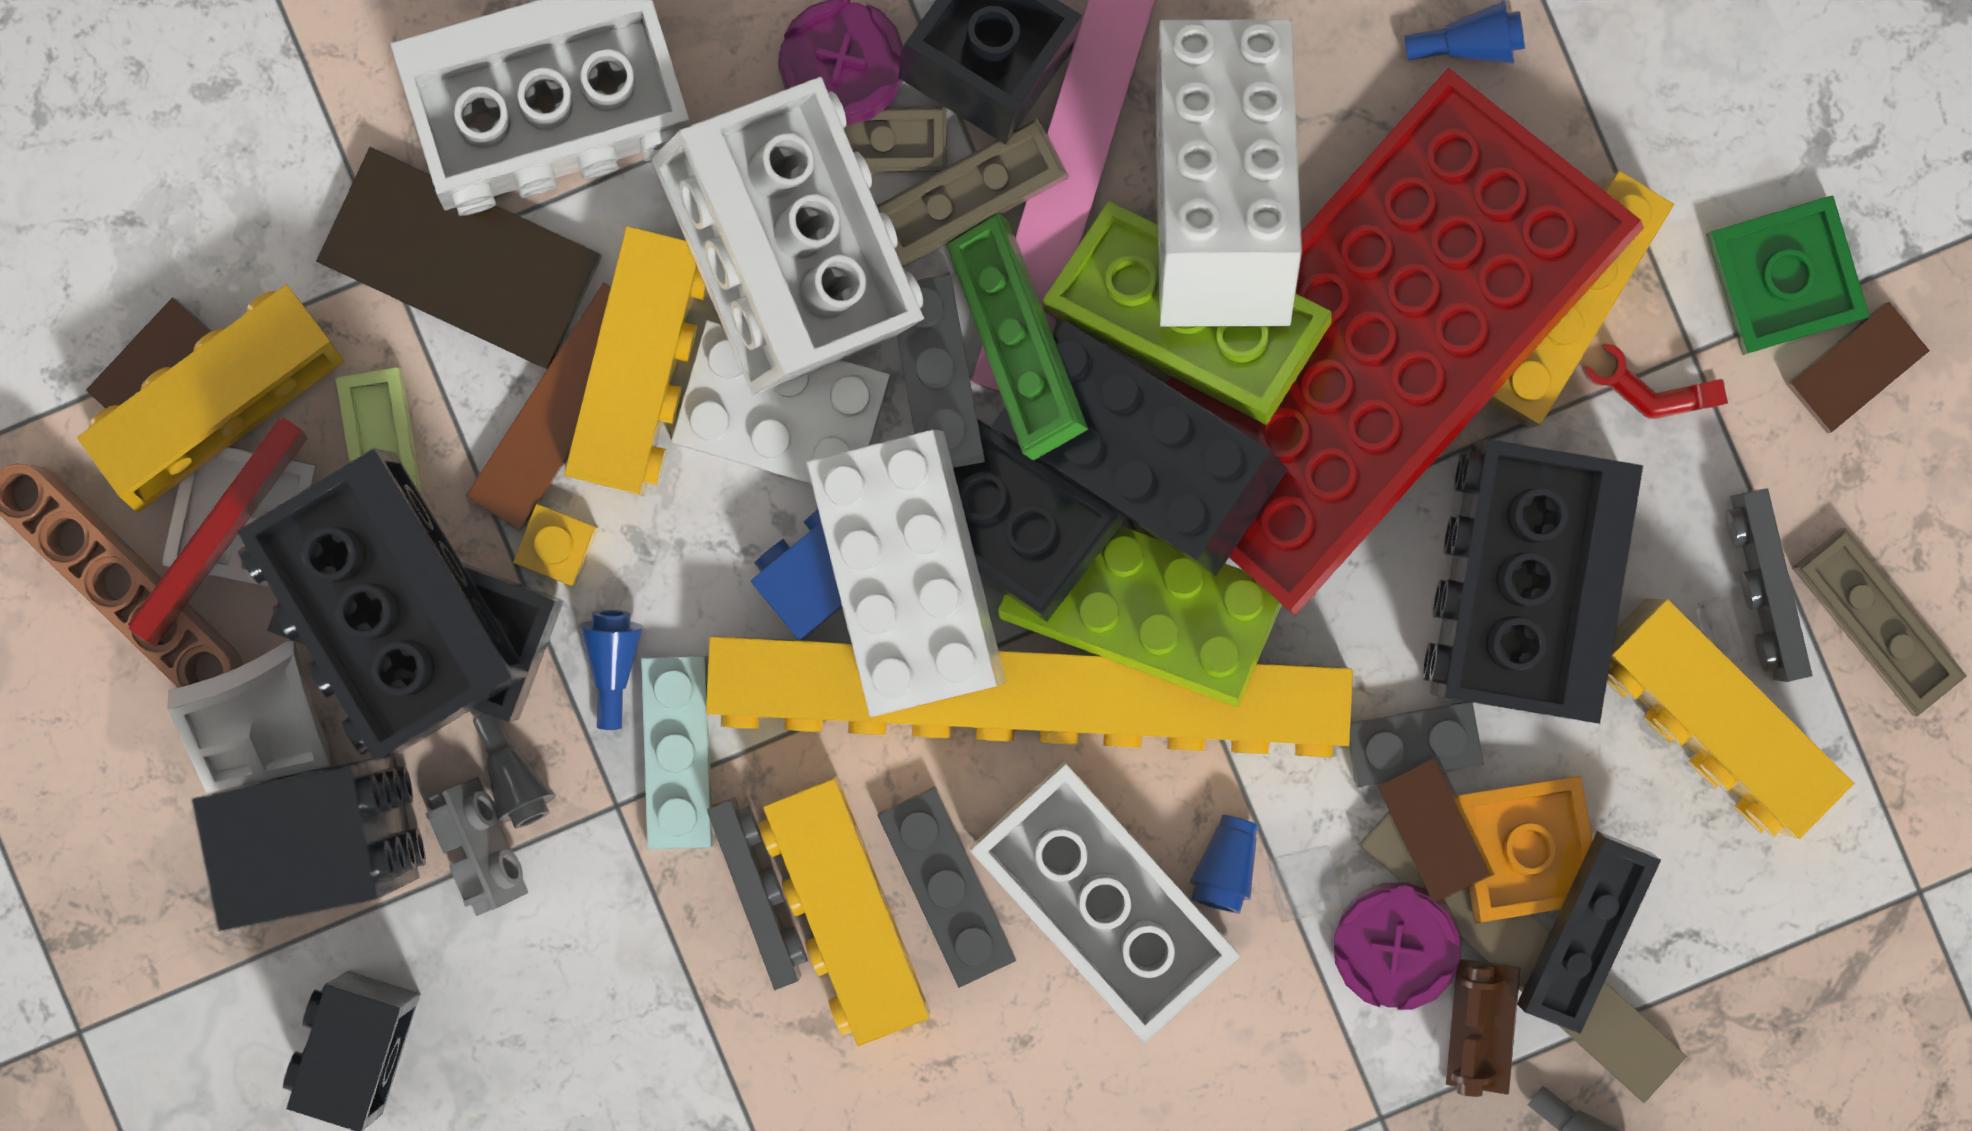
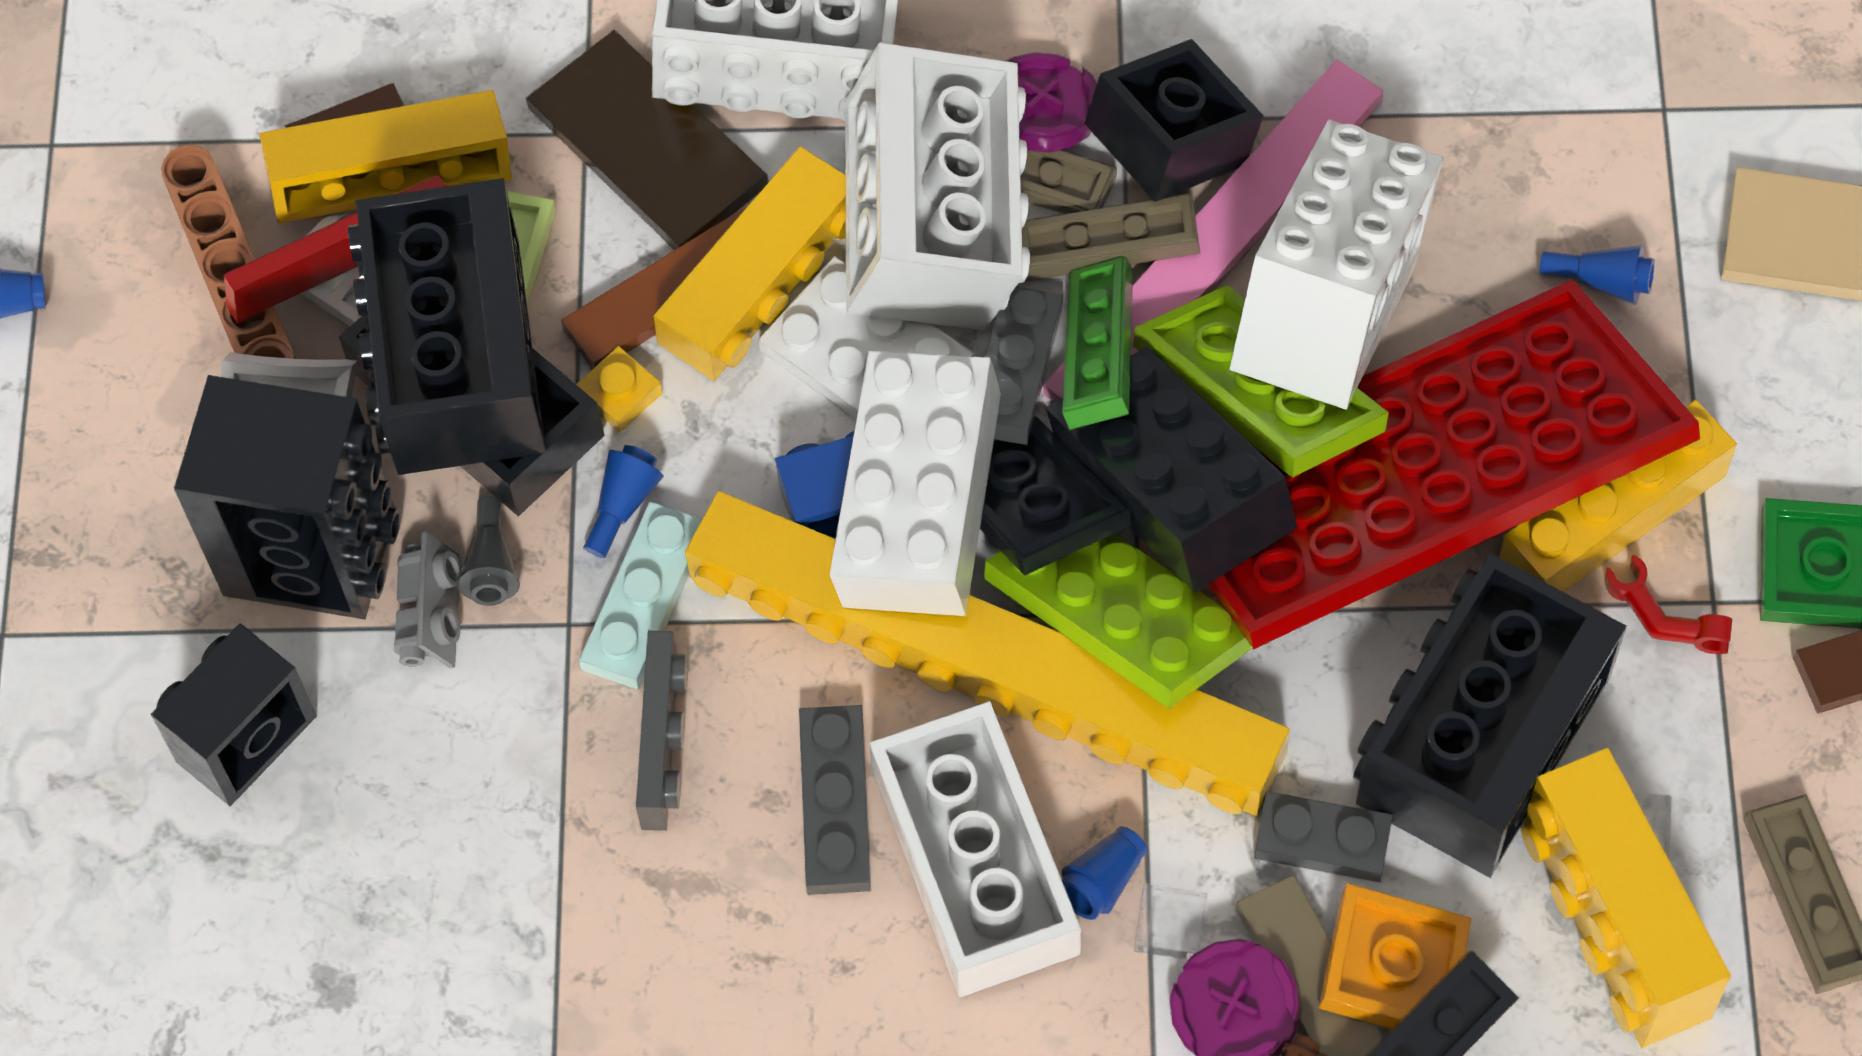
camera: 25 degrees right, 25 degrees down
yellow brick [758,776,931,1047] -> none
reddish brown tile [1378,758,1495,903] -> none
dark grey plate [1726,488,1813,682] -> none

